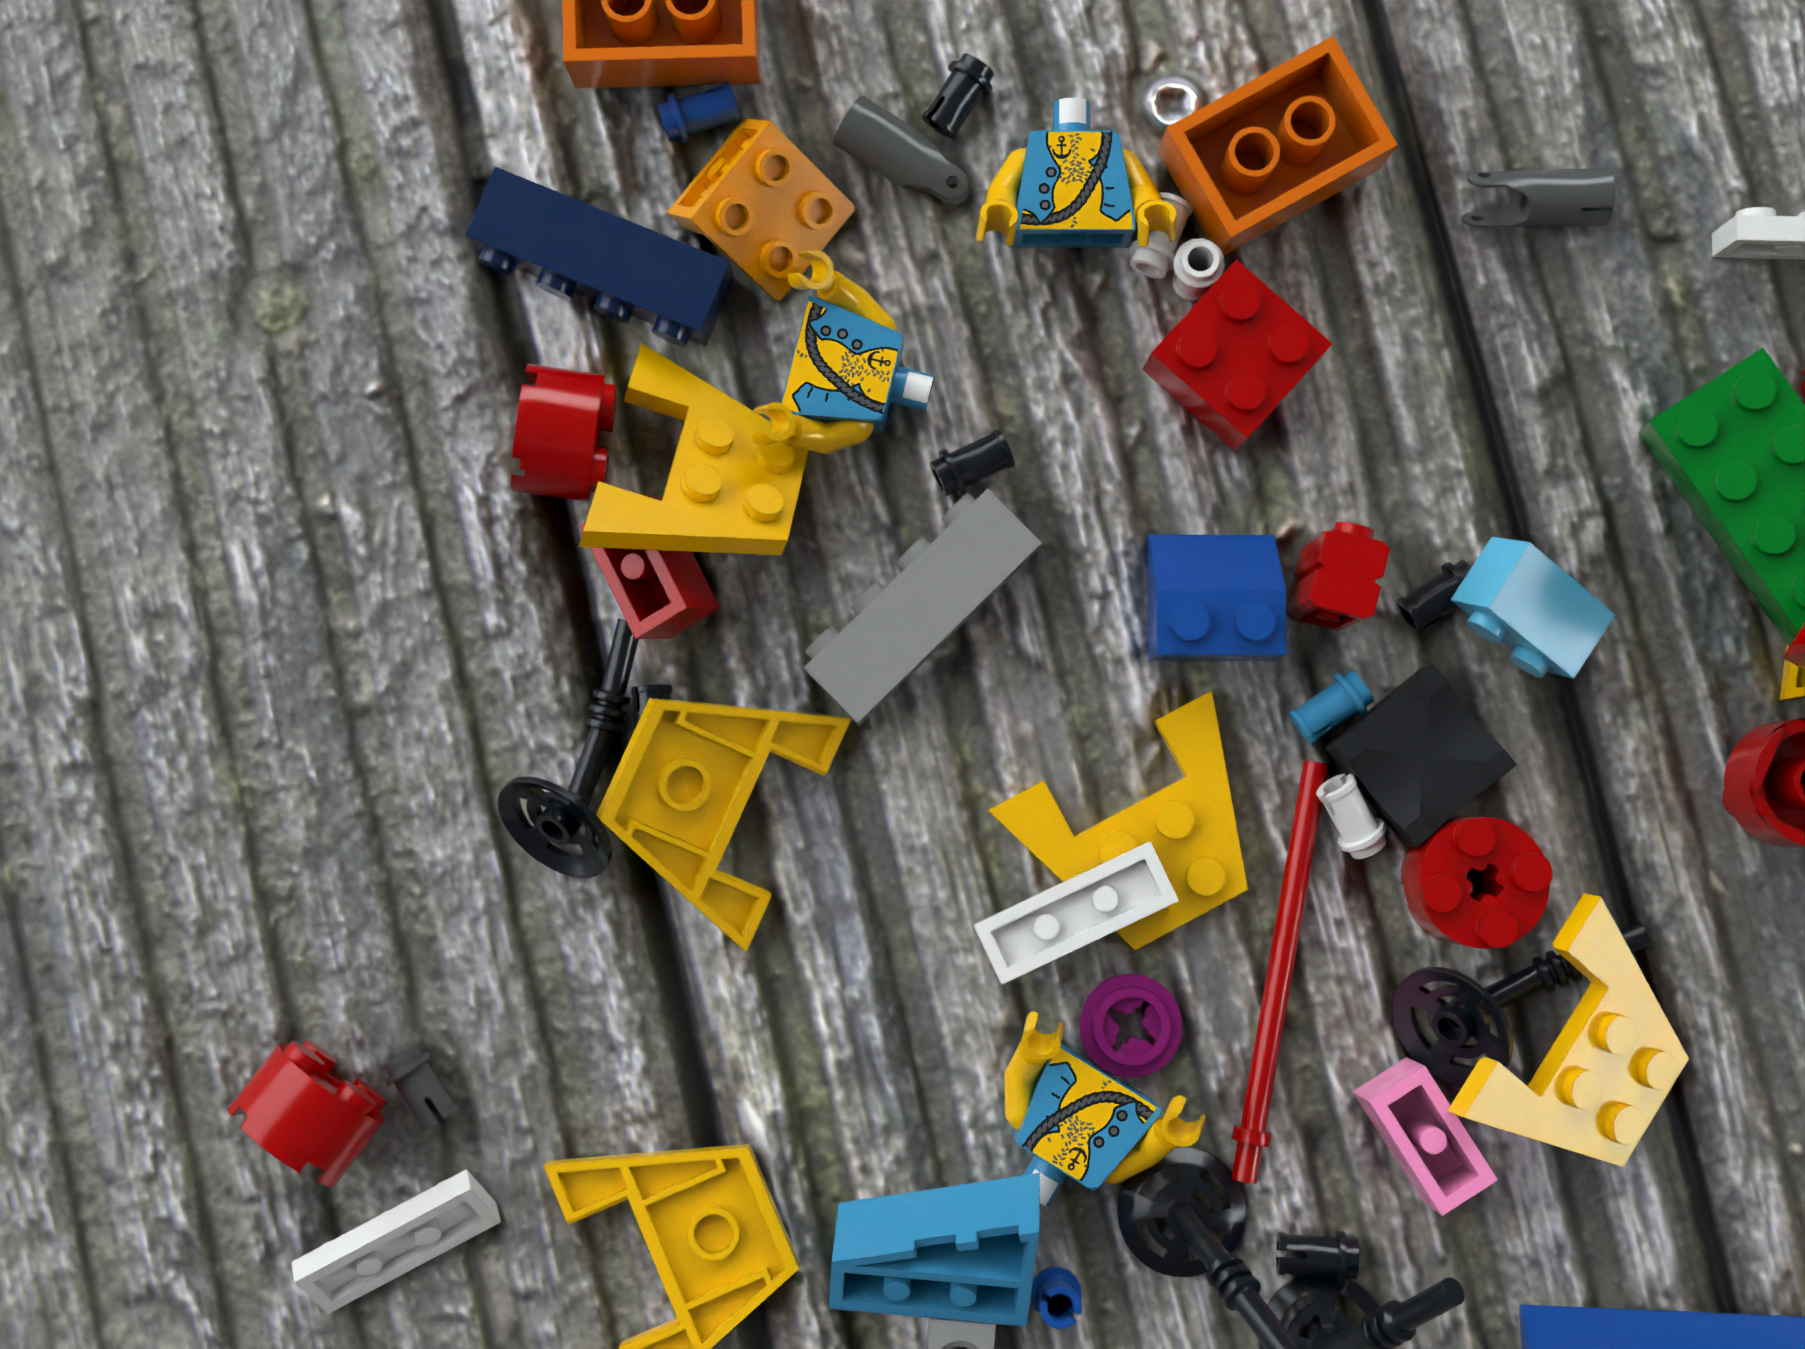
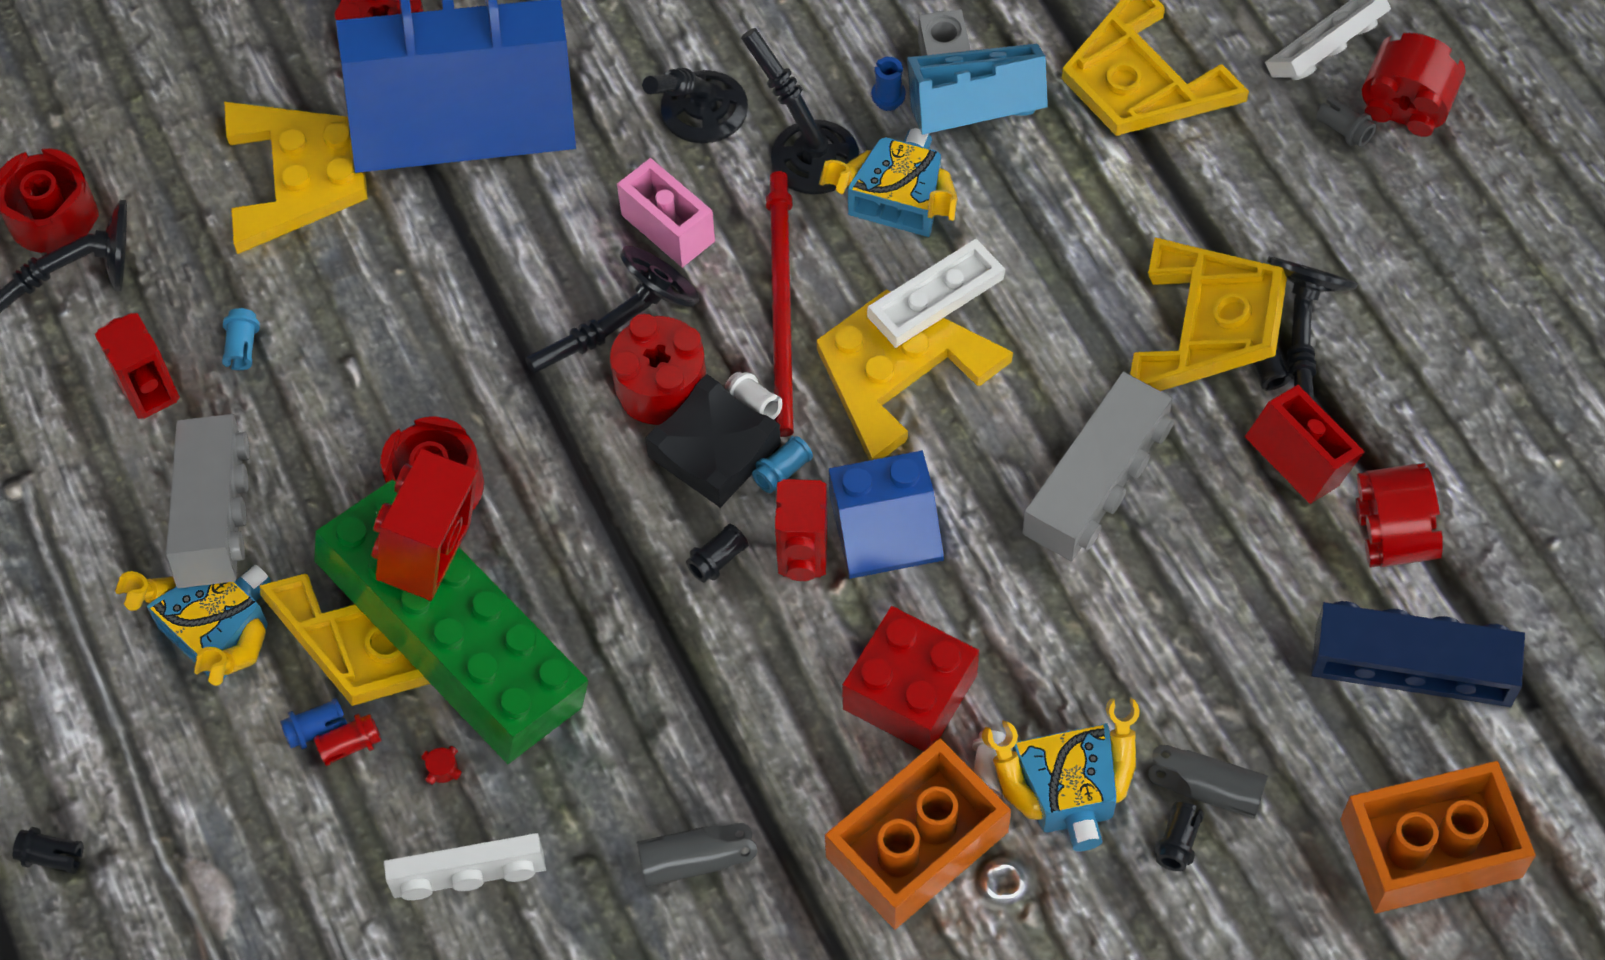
camera: 170 degrees right, 25 degrees down
yellow wing [578,343,808,556] -> none
blue pin [657,81,741,144] -> none
light orange bracket [666,118,855,300] -> none
torso [752,250,935,454] -> none
black pin [930,429,1015,497] -> none
magenta gear [1078,973,1182,1078] -> none
white pin [1172,238,1225,301] -> none
black pin [1276,1231,1359,1285] -> none
yellow wing [1447,893,1689,1167] -> none
medium azure brick [1451,537,1615,679] -> none

